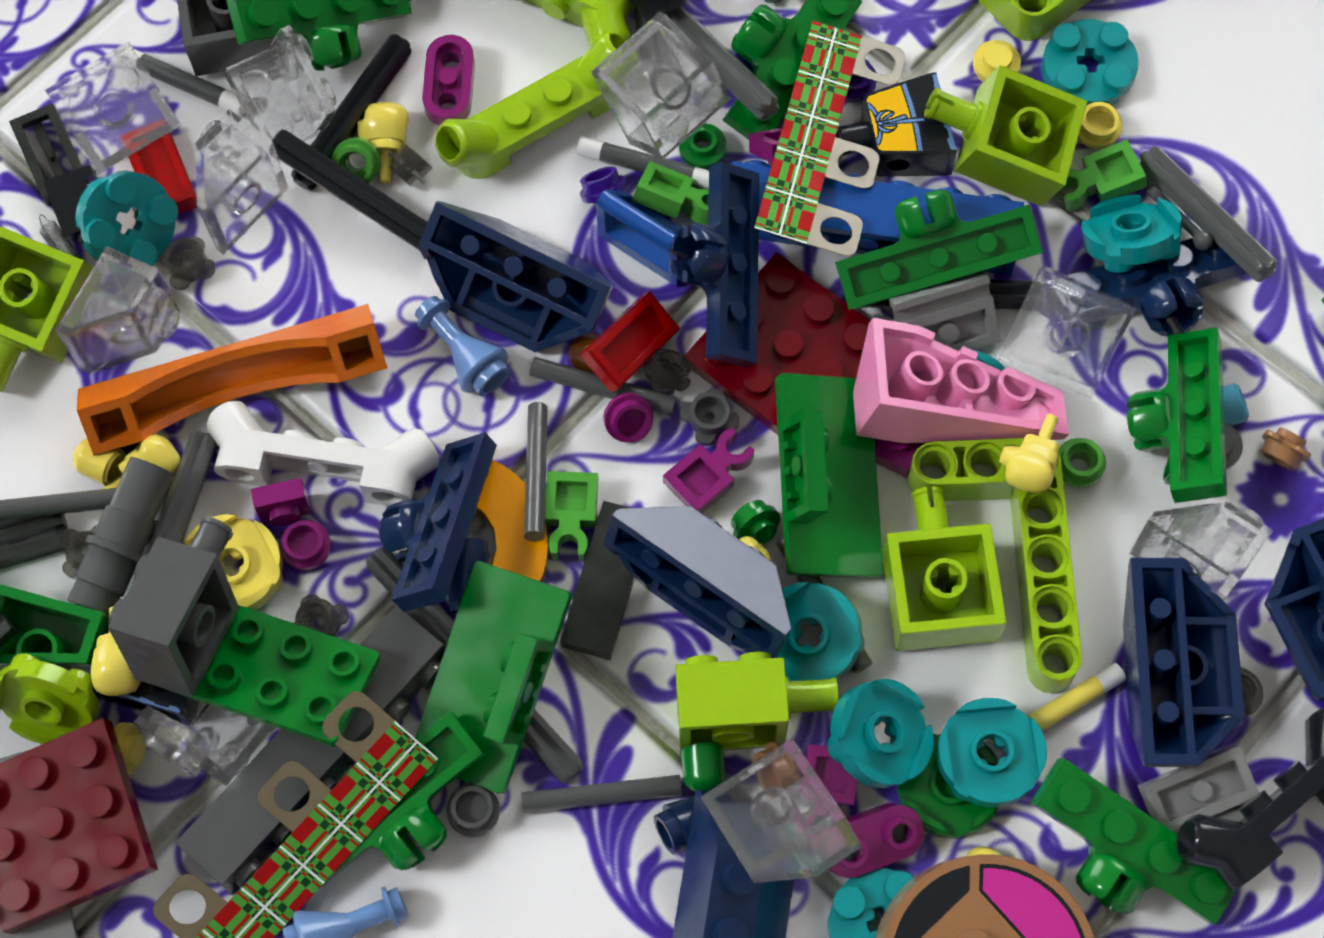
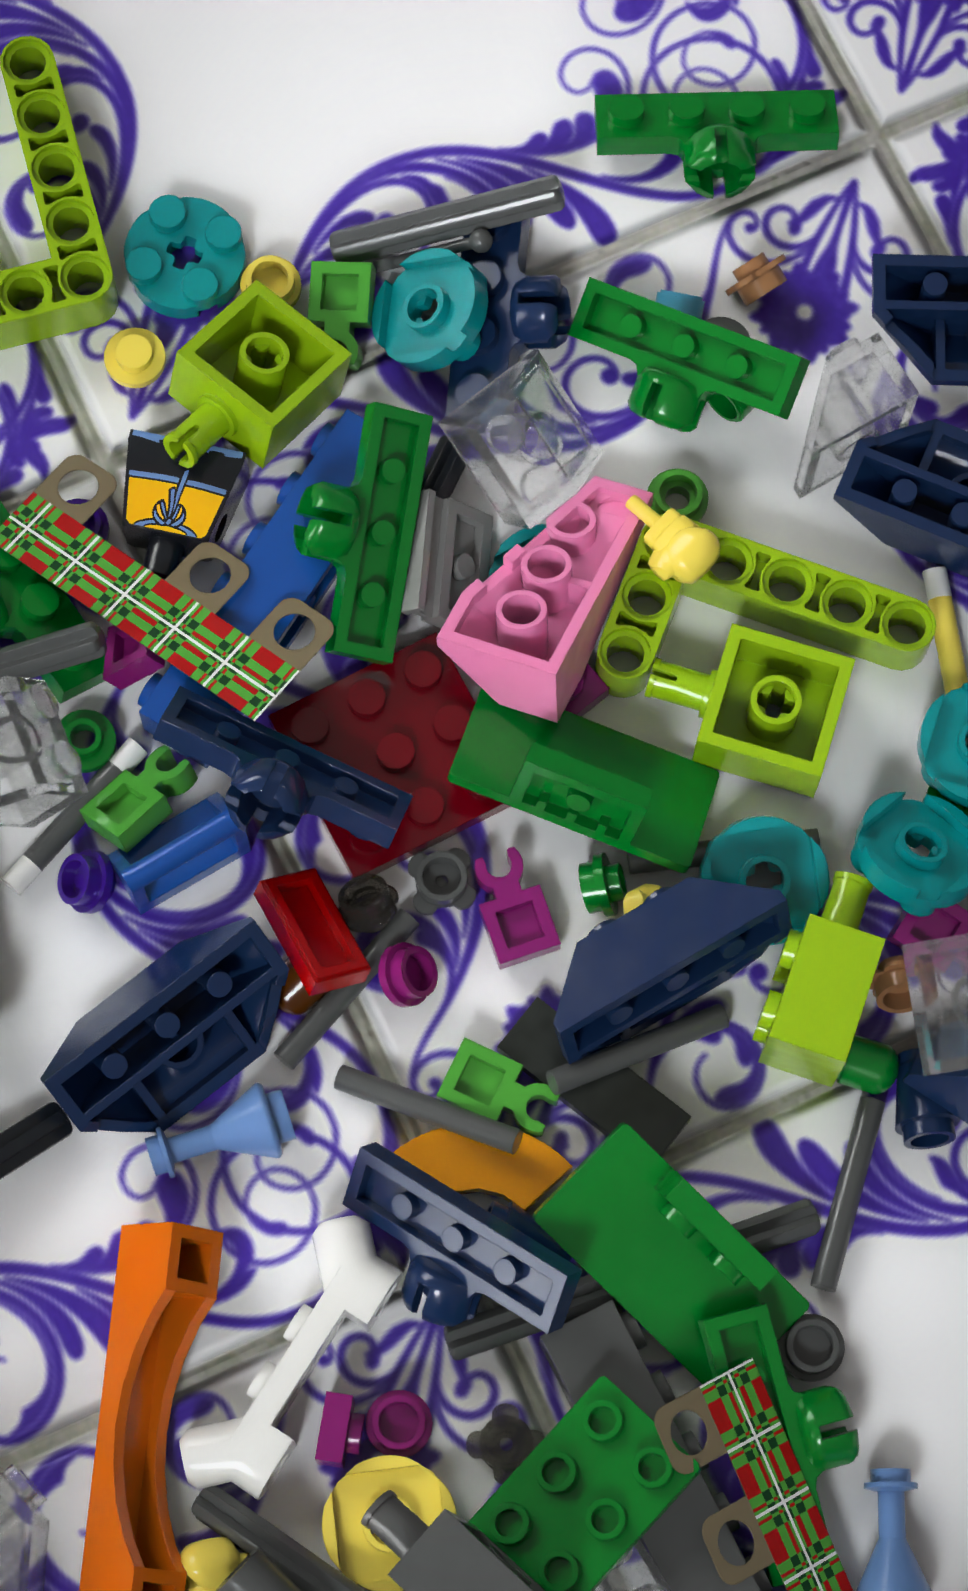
camera: 70 degrees left, 5 degrees up
none -> dark grey bar [546,1004,729,1095]

